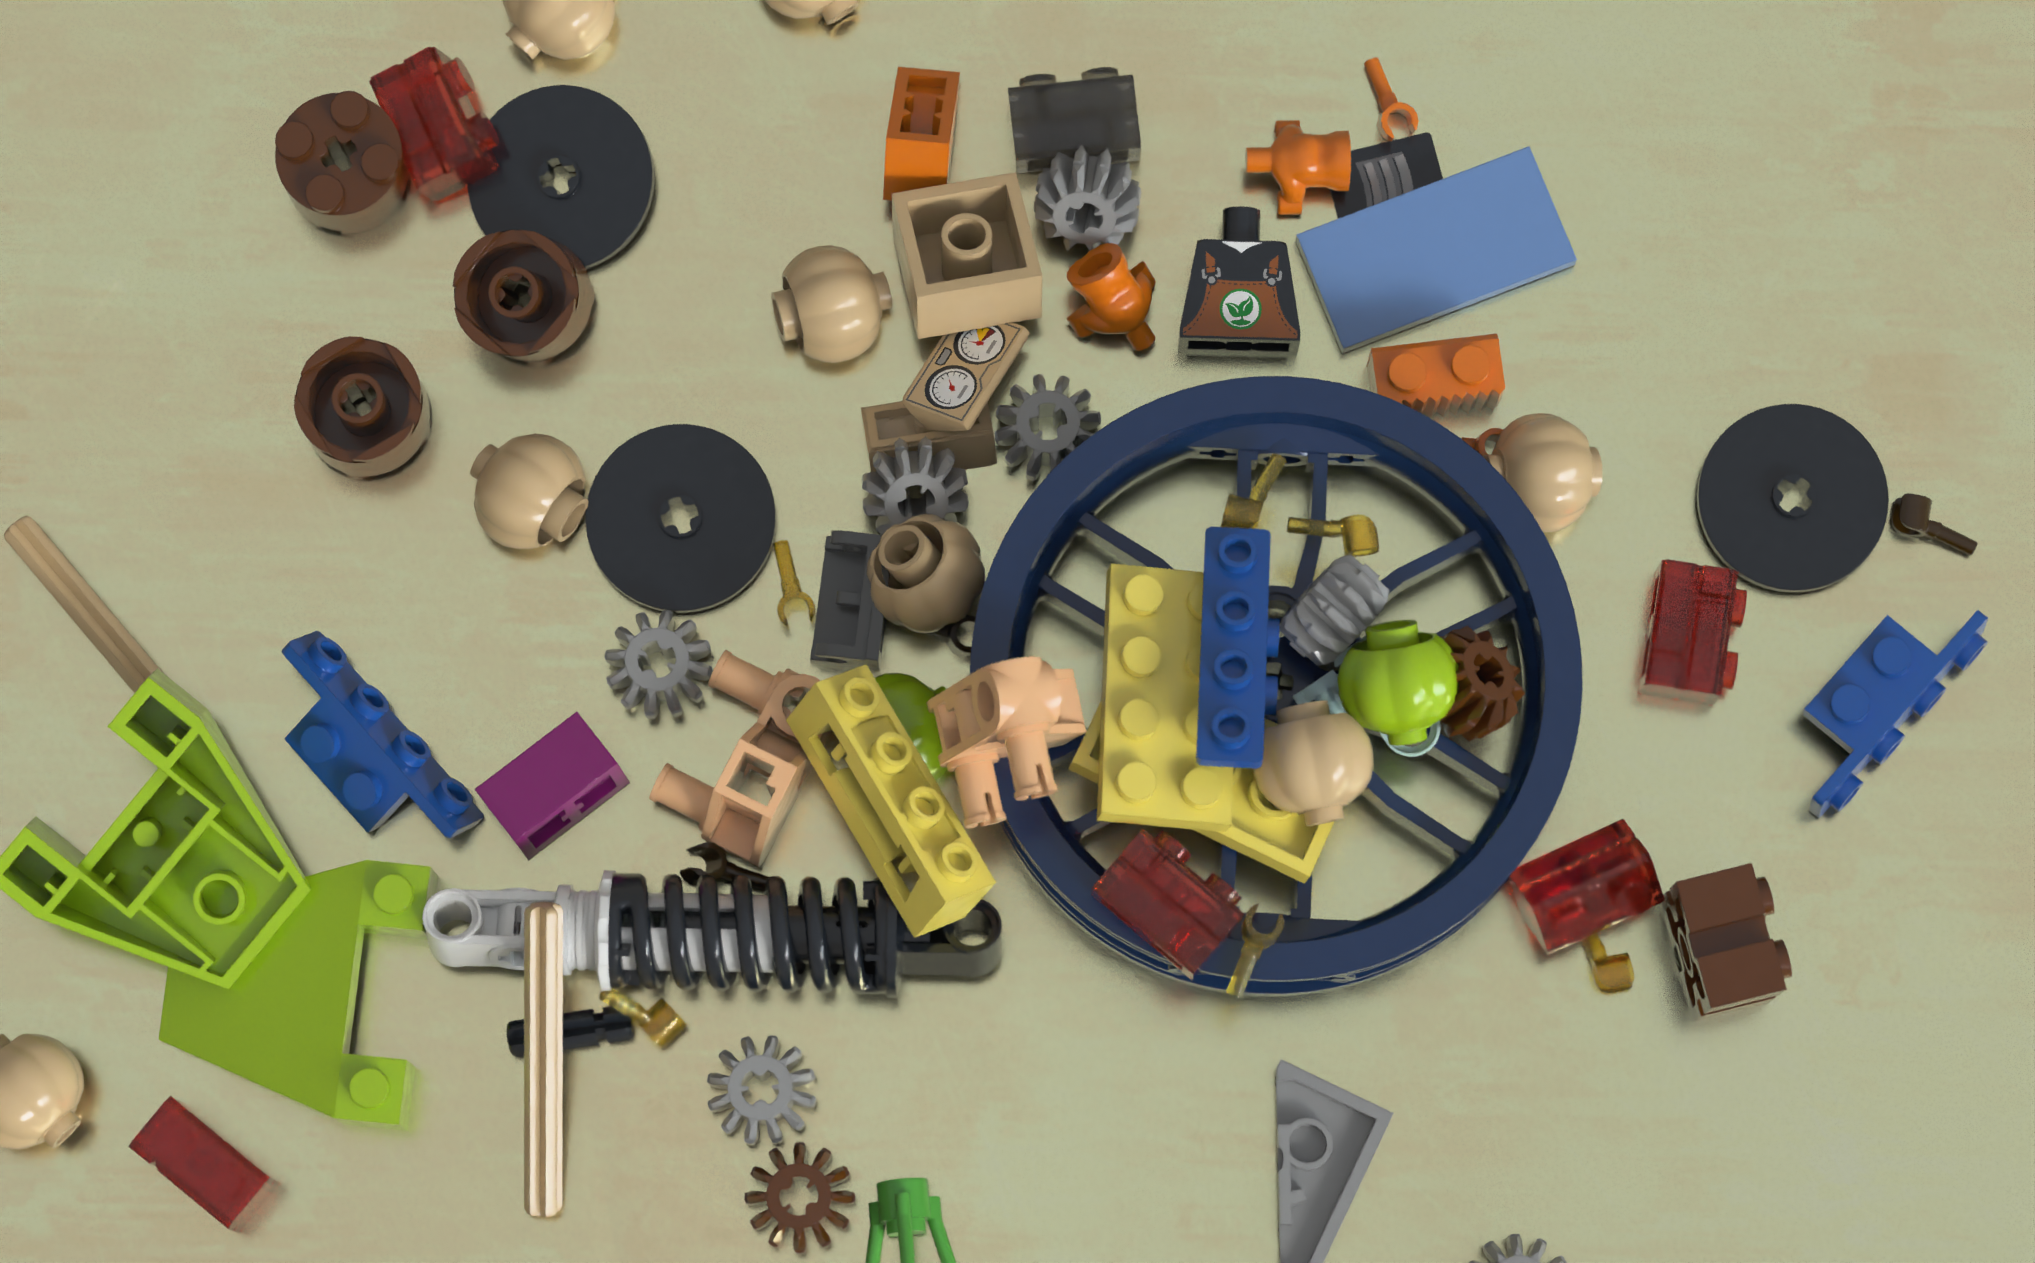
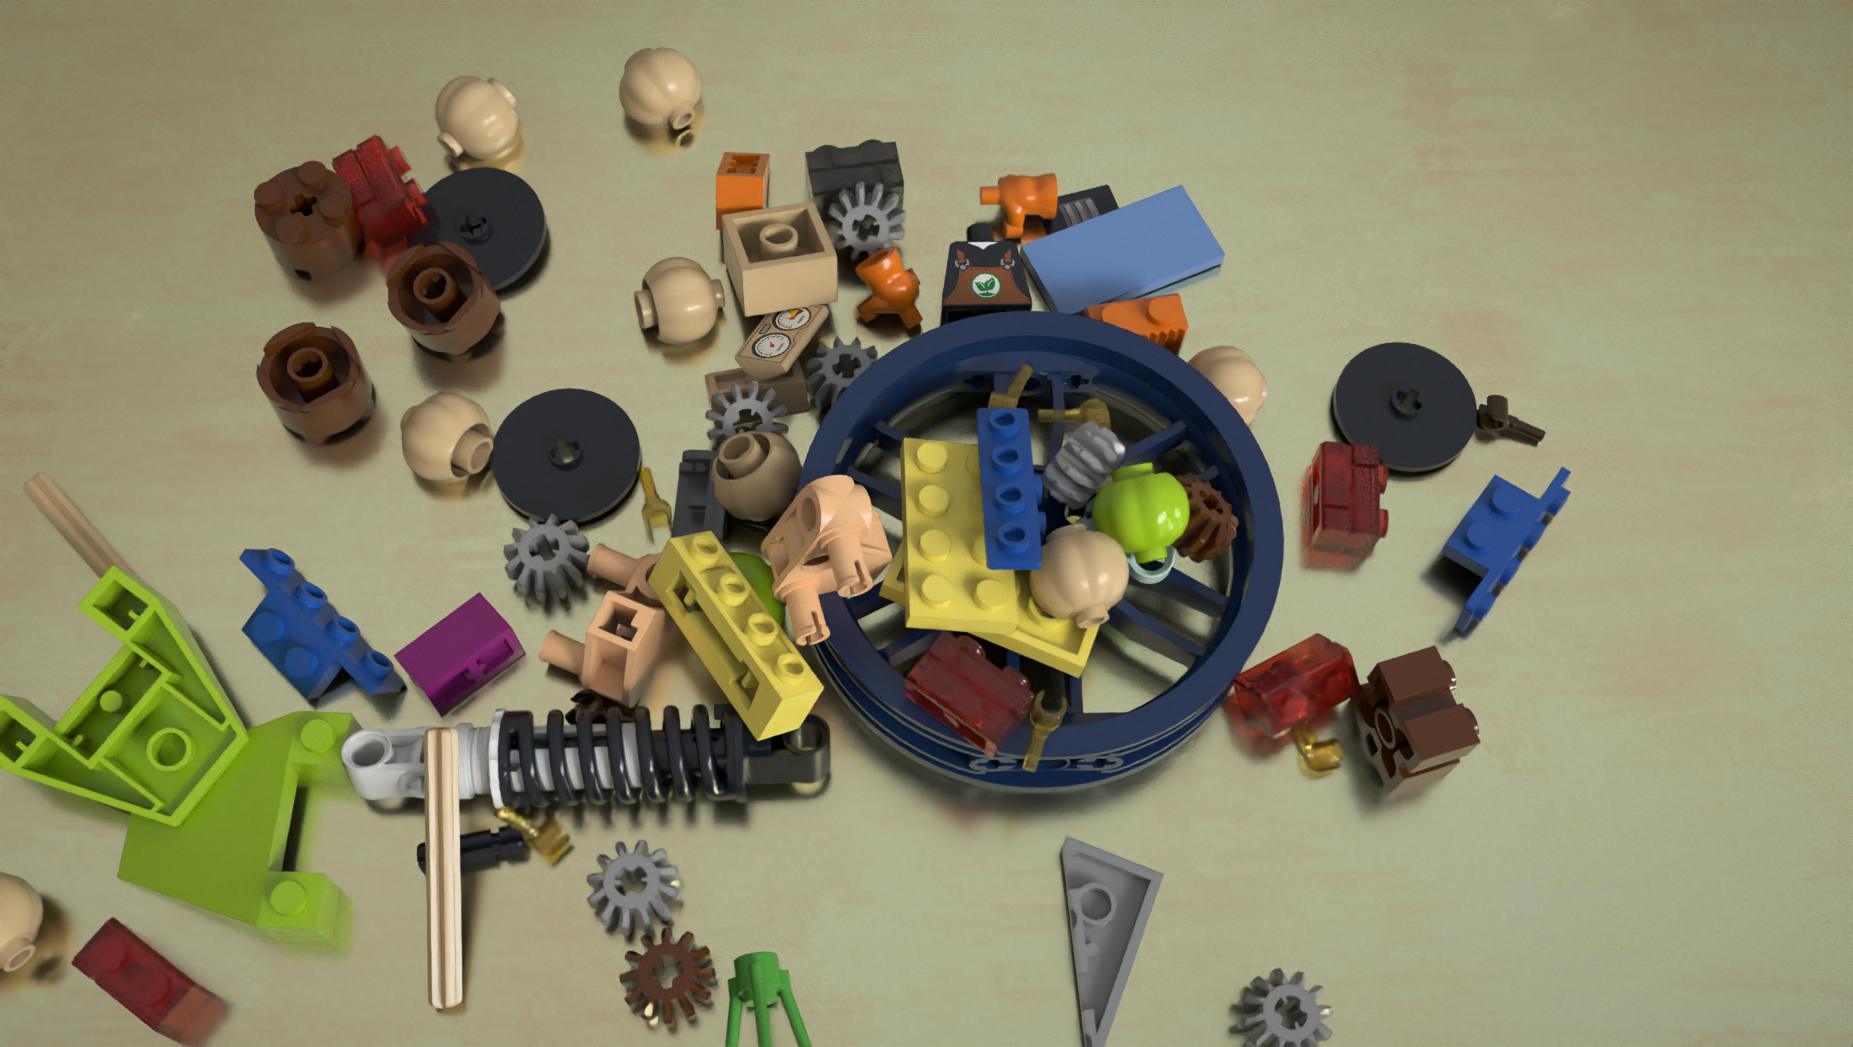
camera: 10 degrees left, 15 degrees down
orange hand [1364,57,1418,141] -> none

